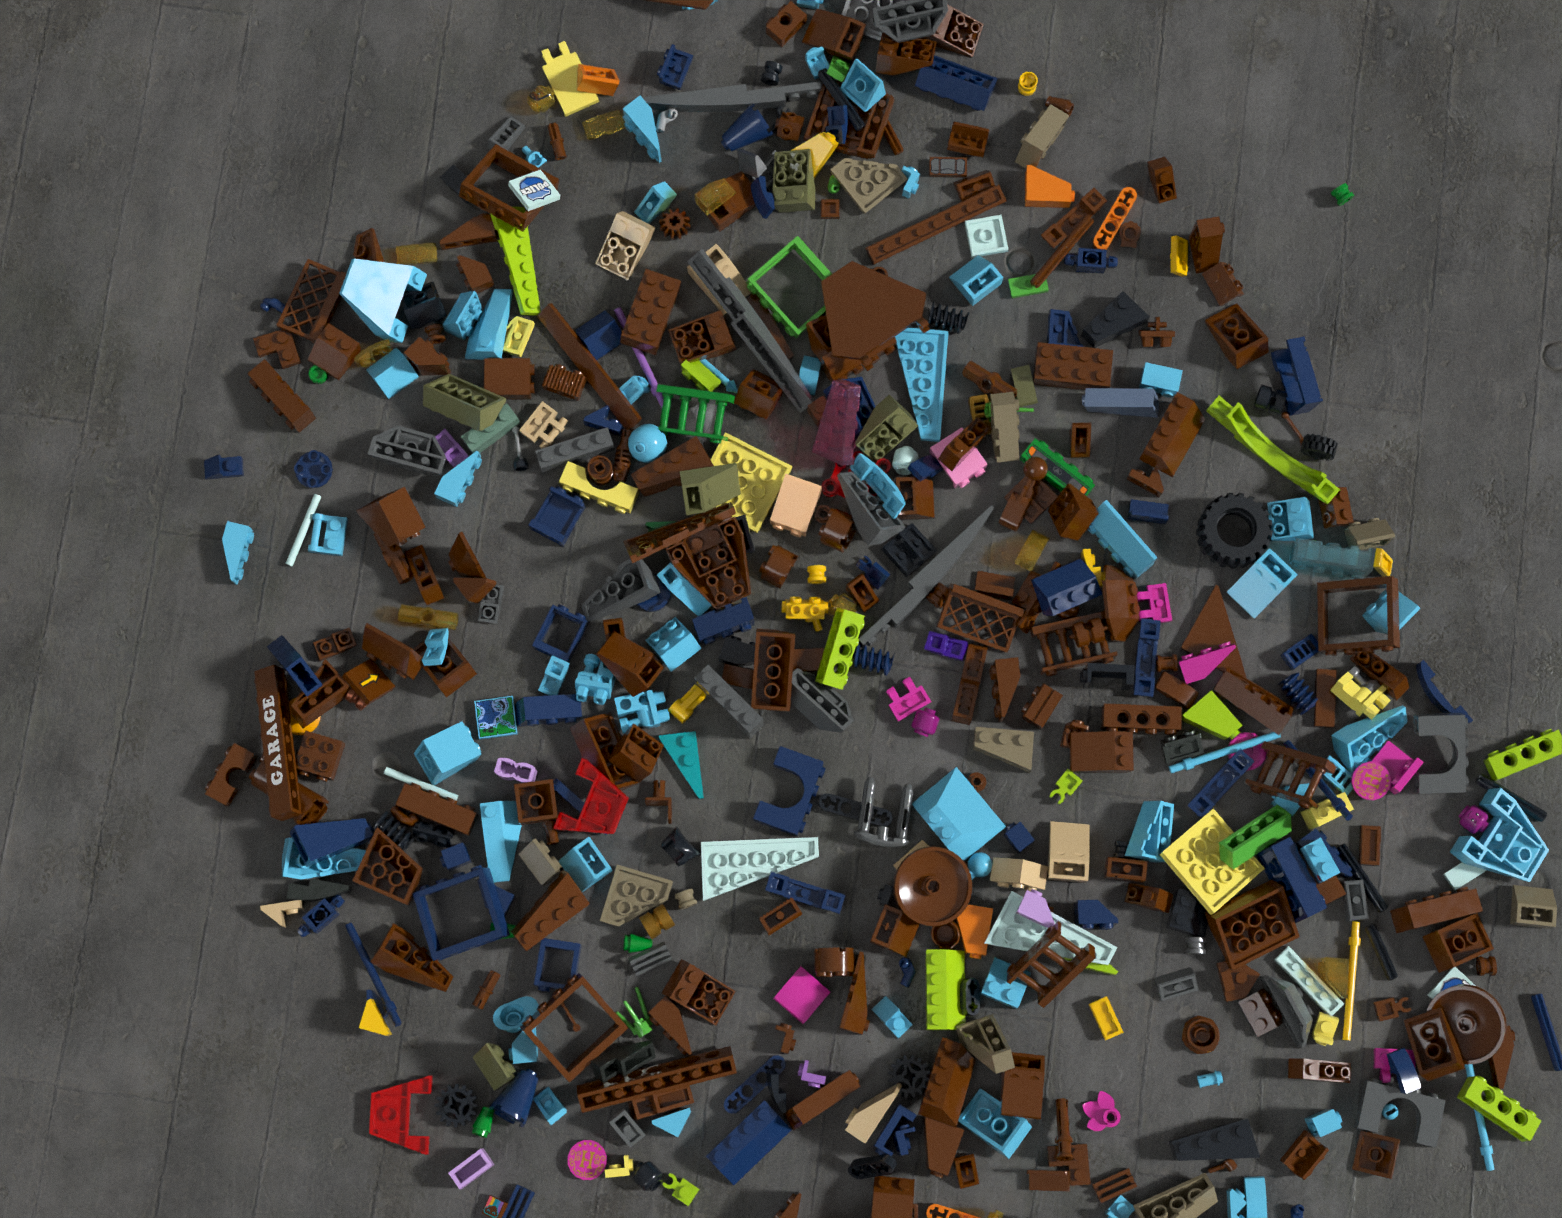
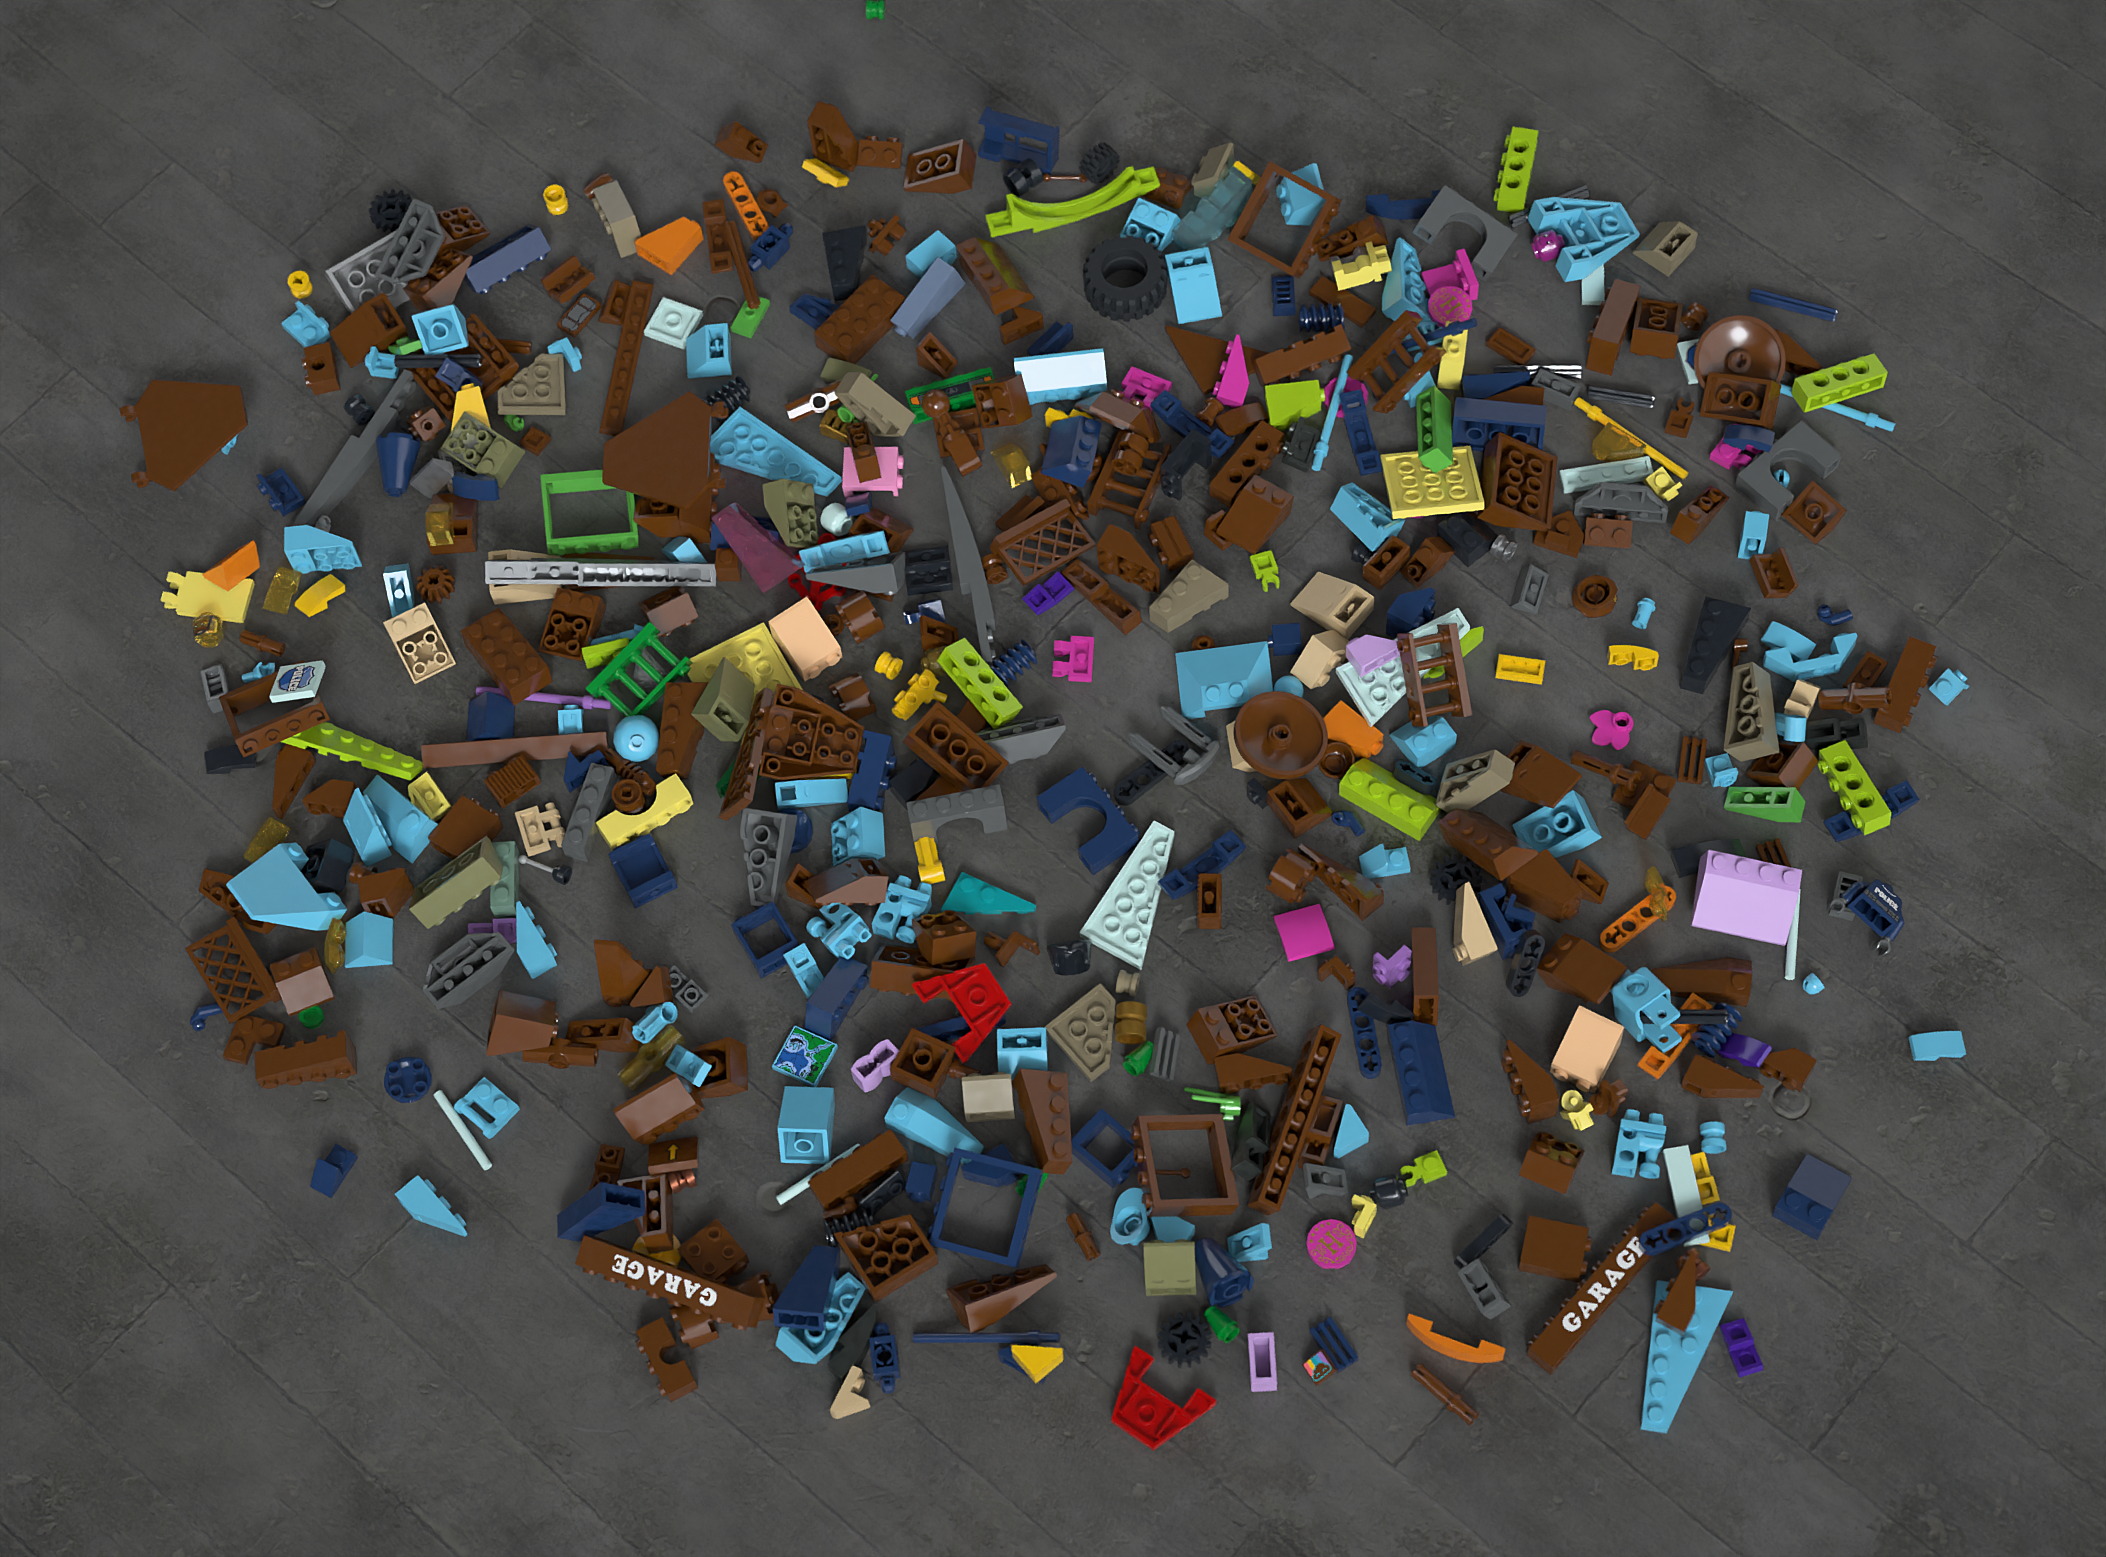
camera: 50 degrees left, 15 degrees down
magenta head [911,707,940,737] -> none
medium azure brick [1299,838,1340,884] -> none
none -> yellow slope [295,574,345,617]
none -> medium azure piece [632,1002,678,1044]
none -> yellow slope [1607,645,1659,671]

